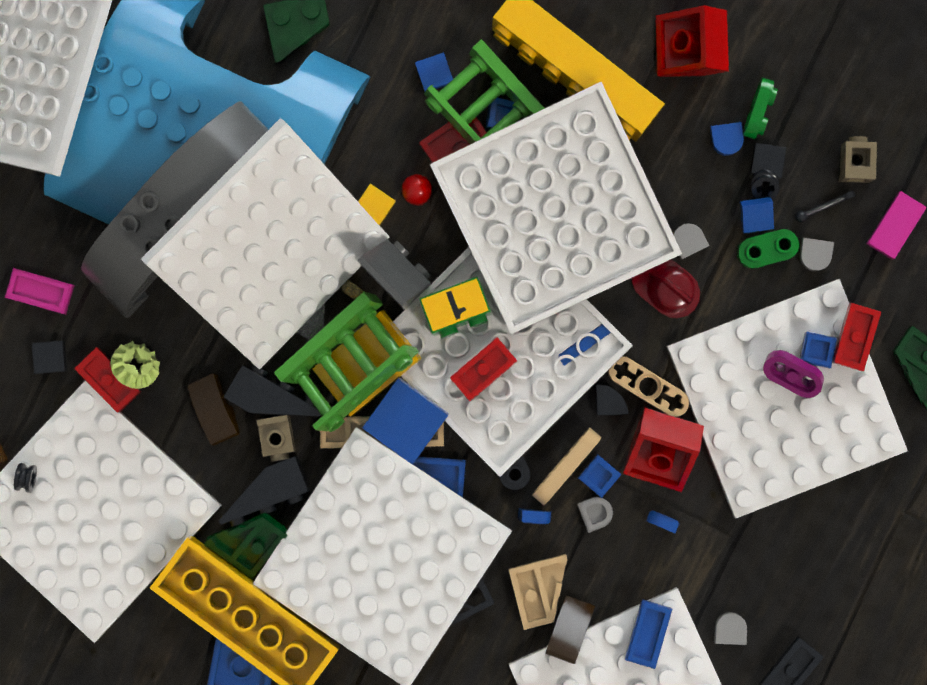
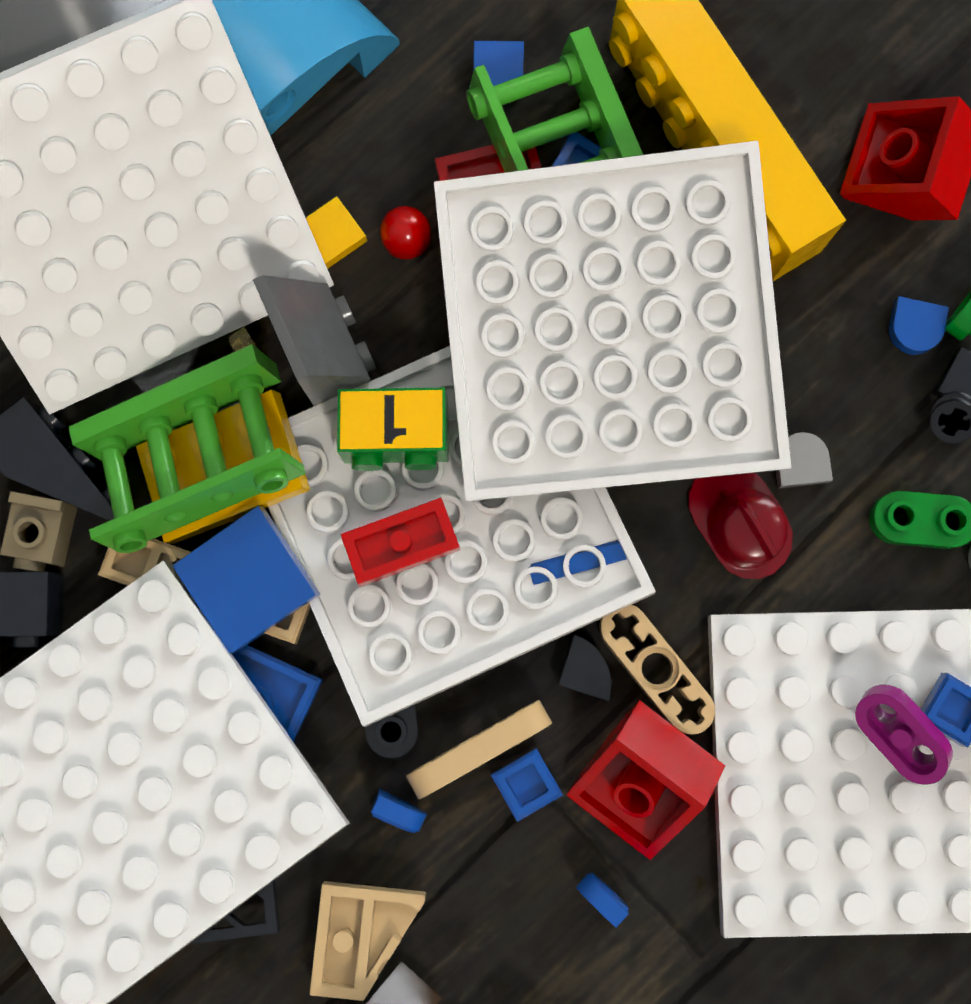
camera: 20 degrees right, 5 degrees down
light grey tile [577,497,613,533] -> none
blue tile [740,197,774,233] -> none

